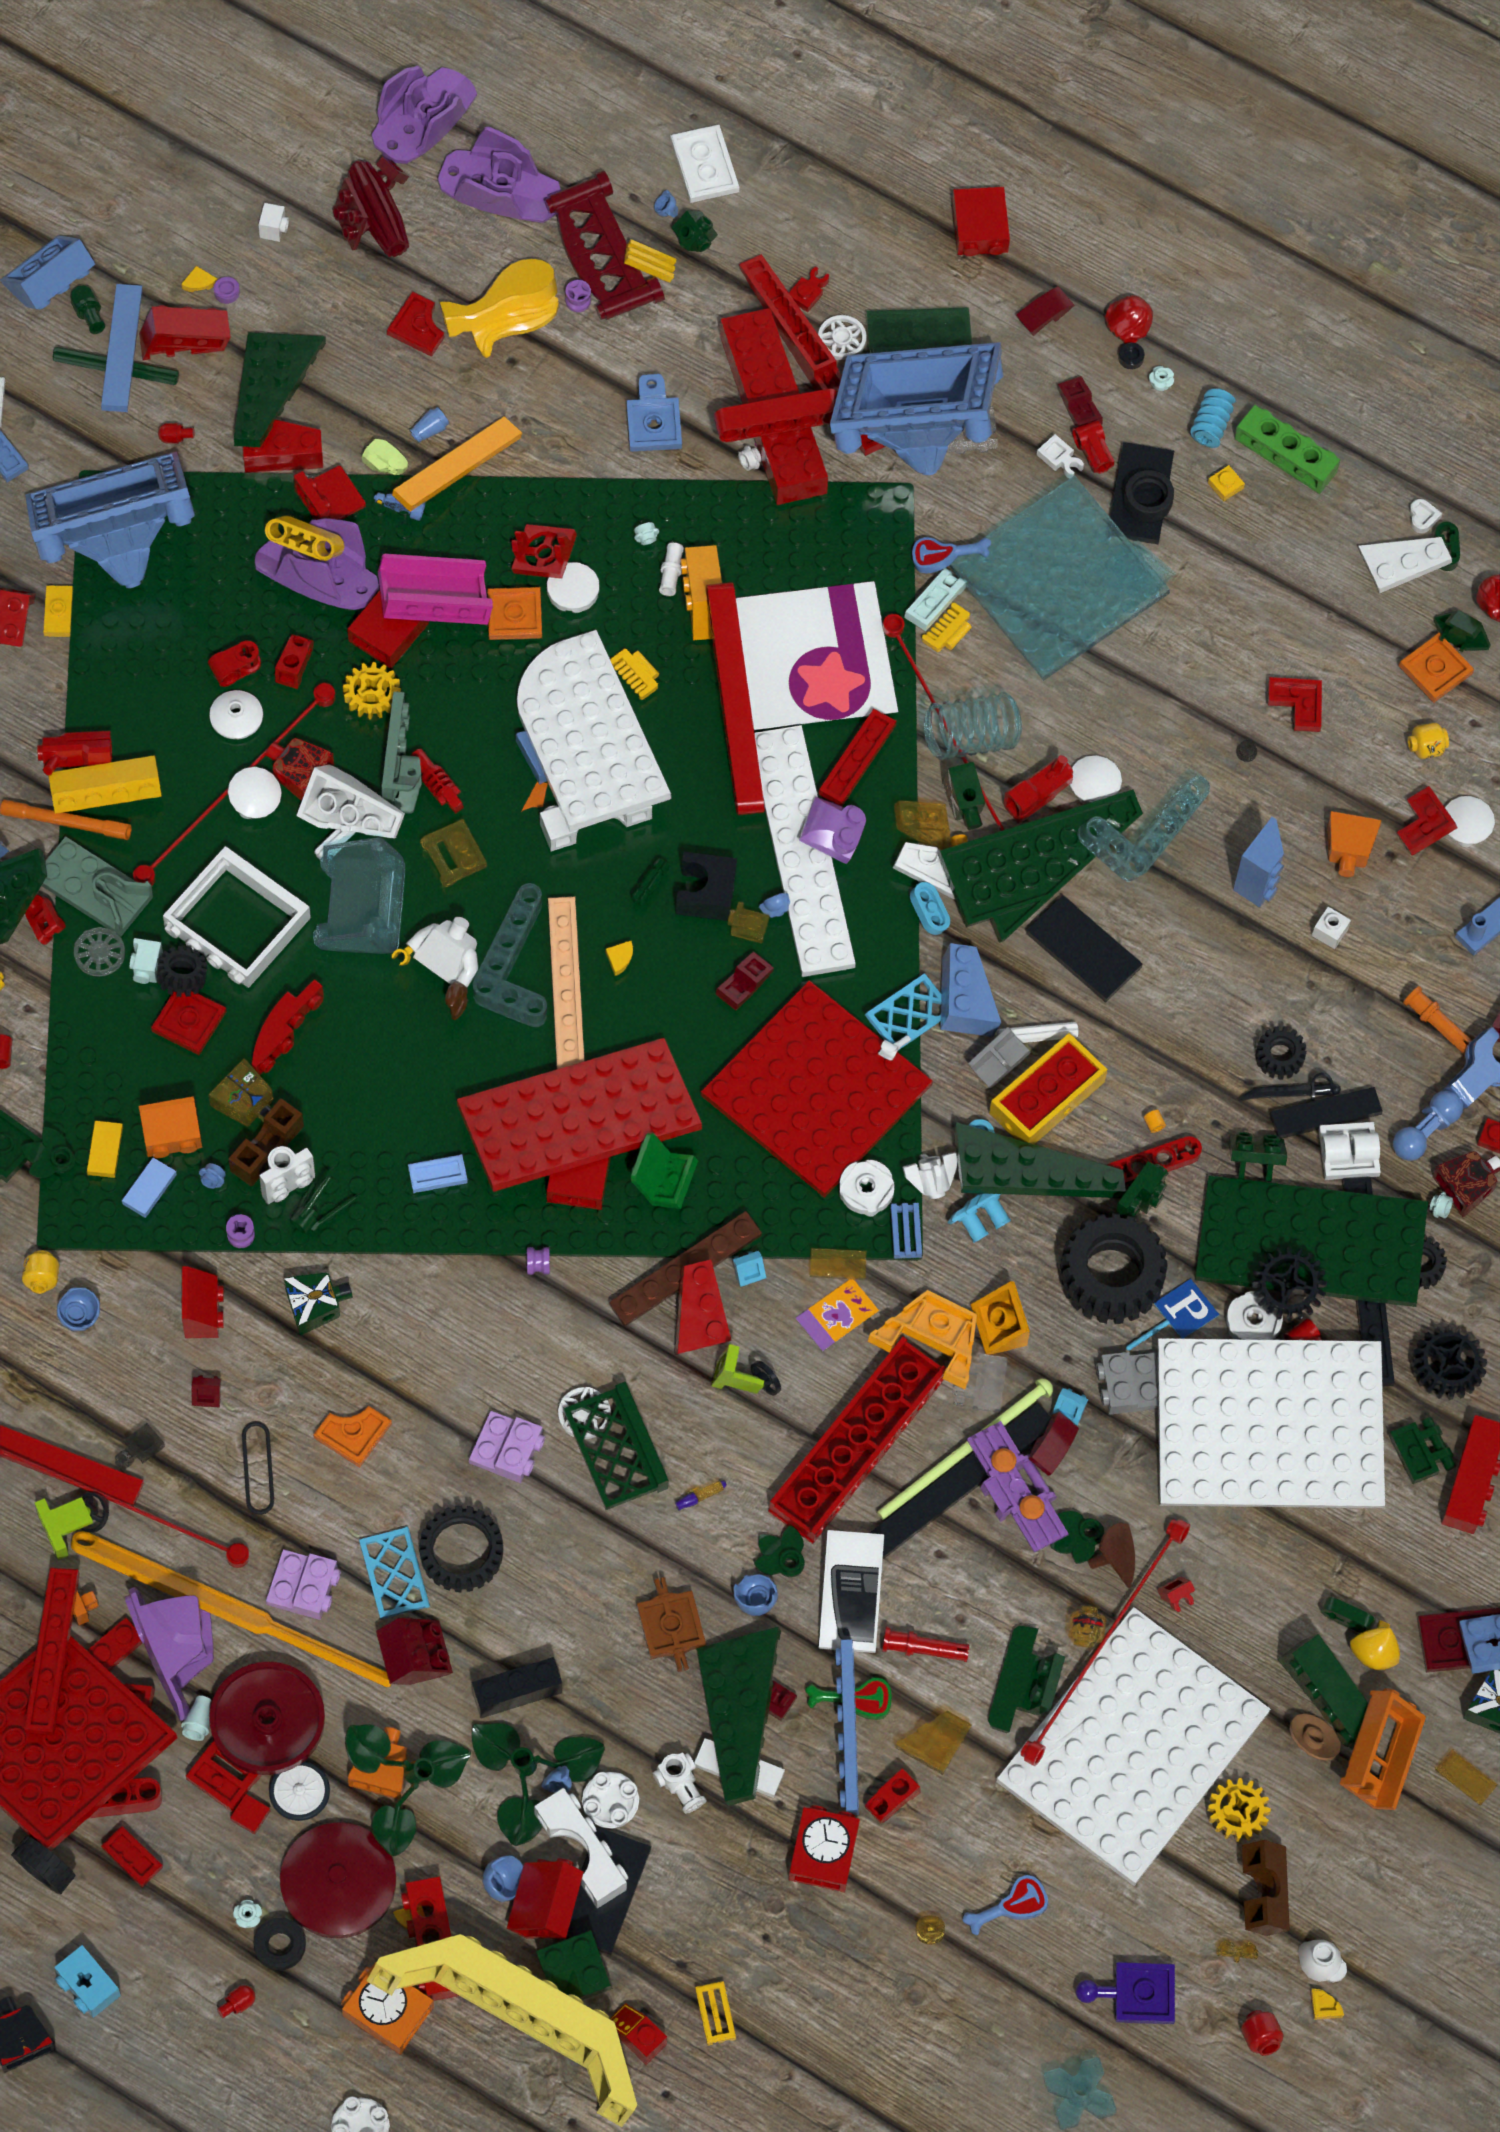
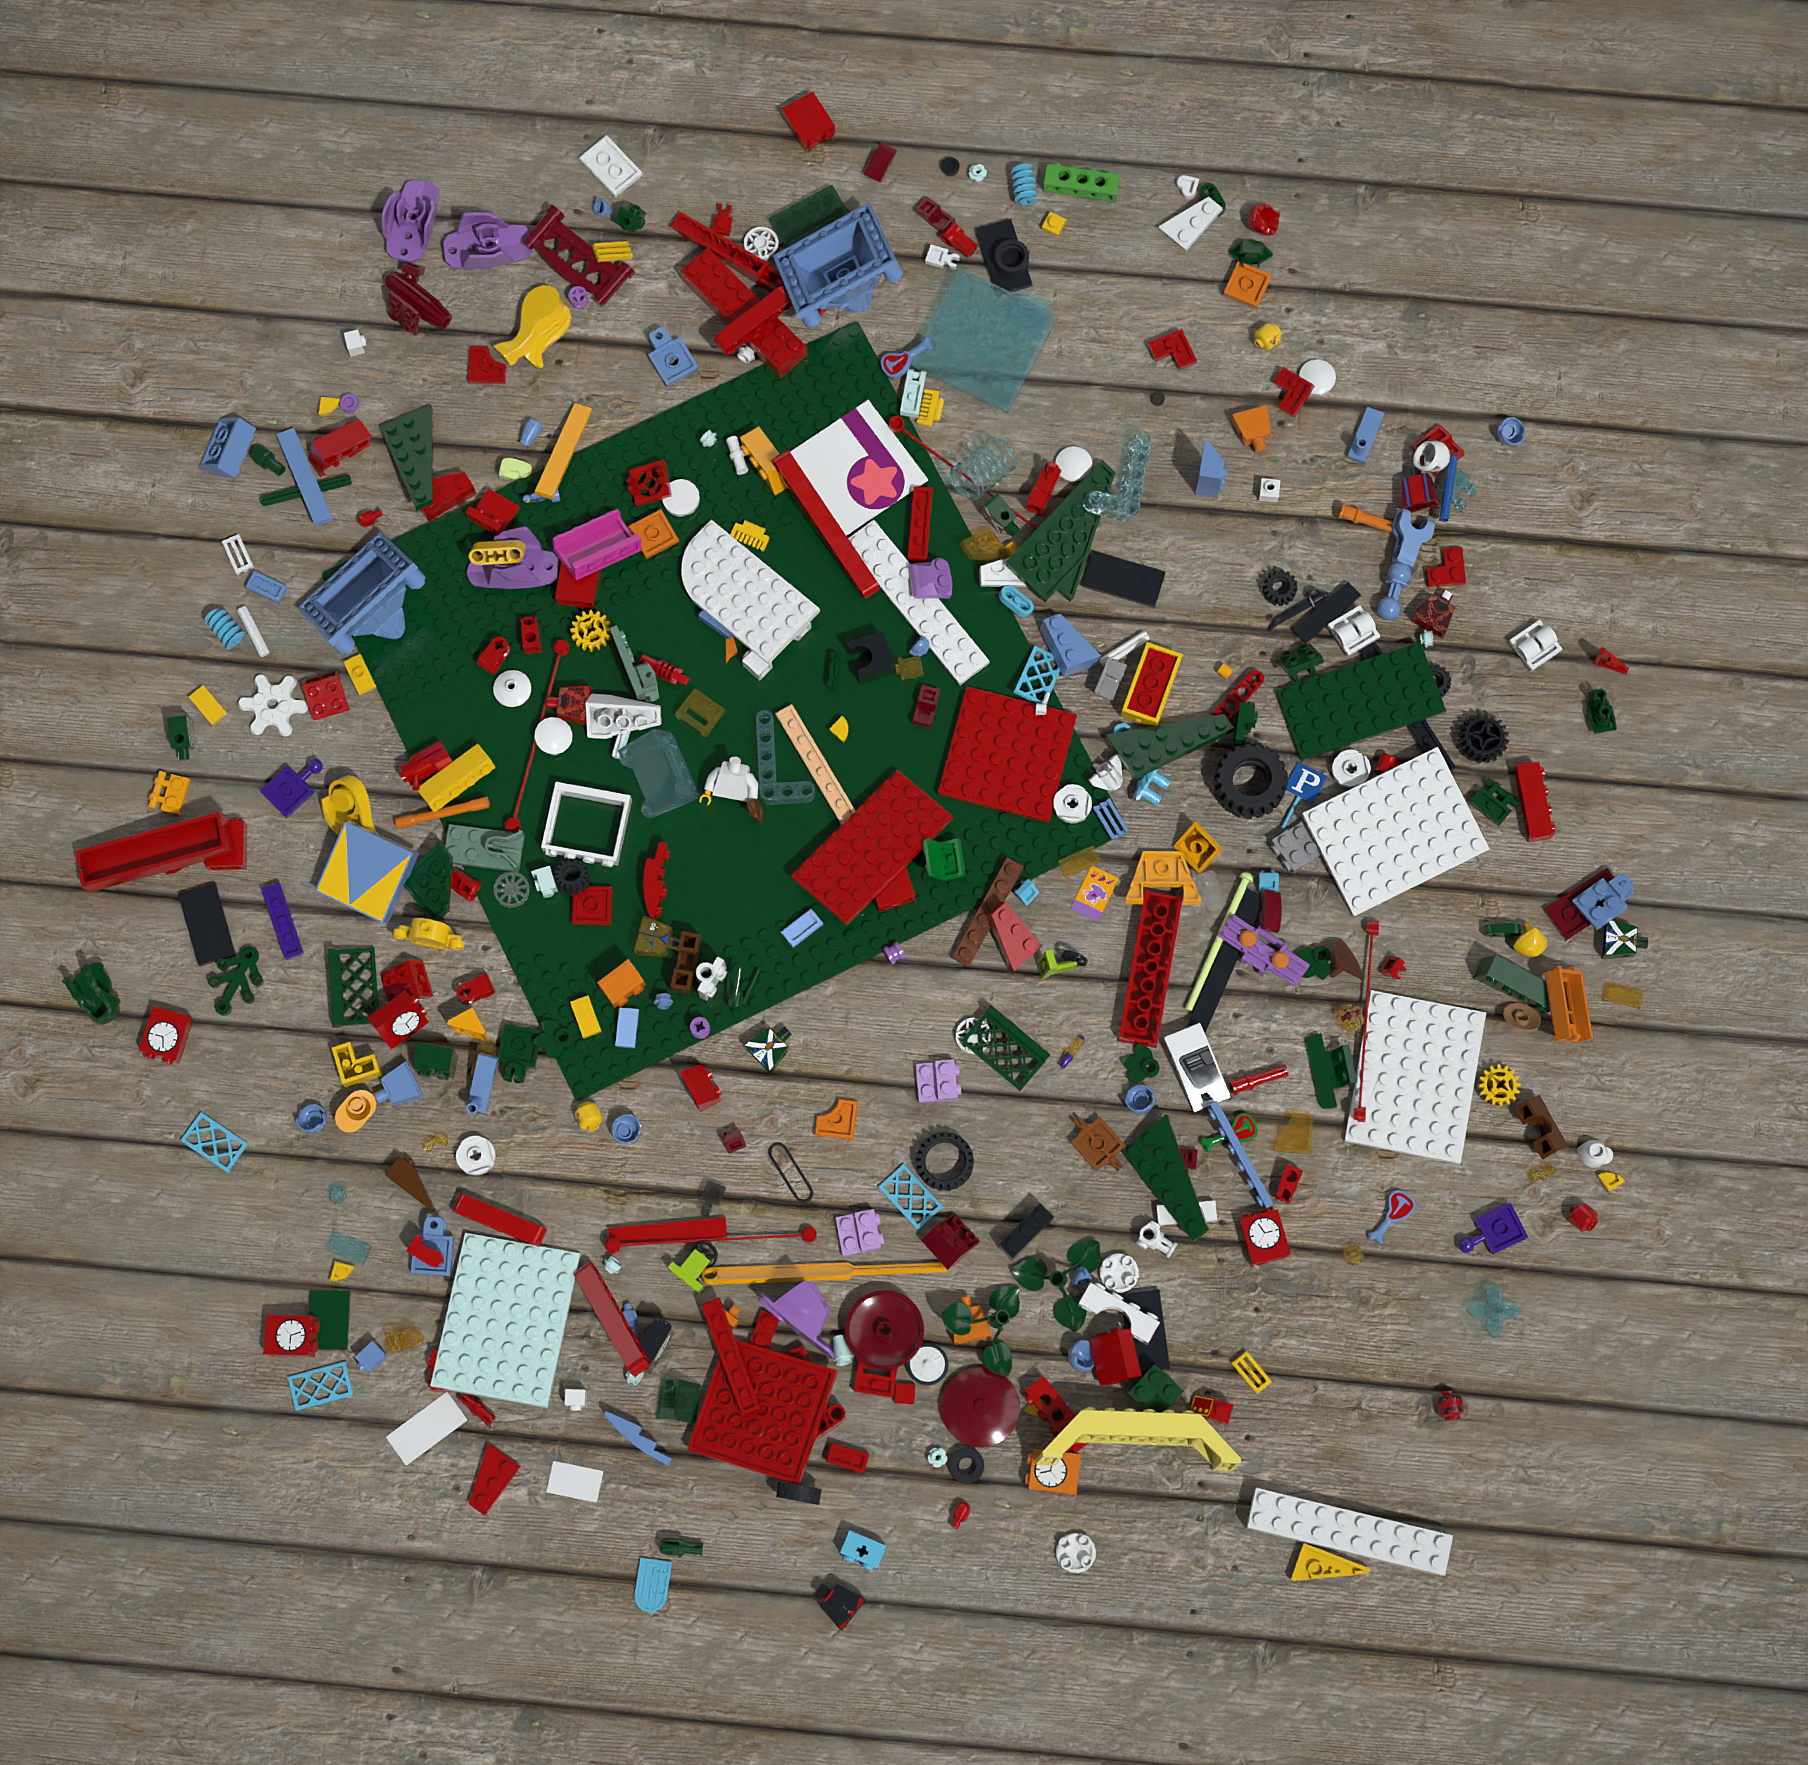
camera: 20 degrees left, 10 degrees up
red hair [1104,295,1153,344] -> none
black gear [1252,1246,1327,1322] -> none

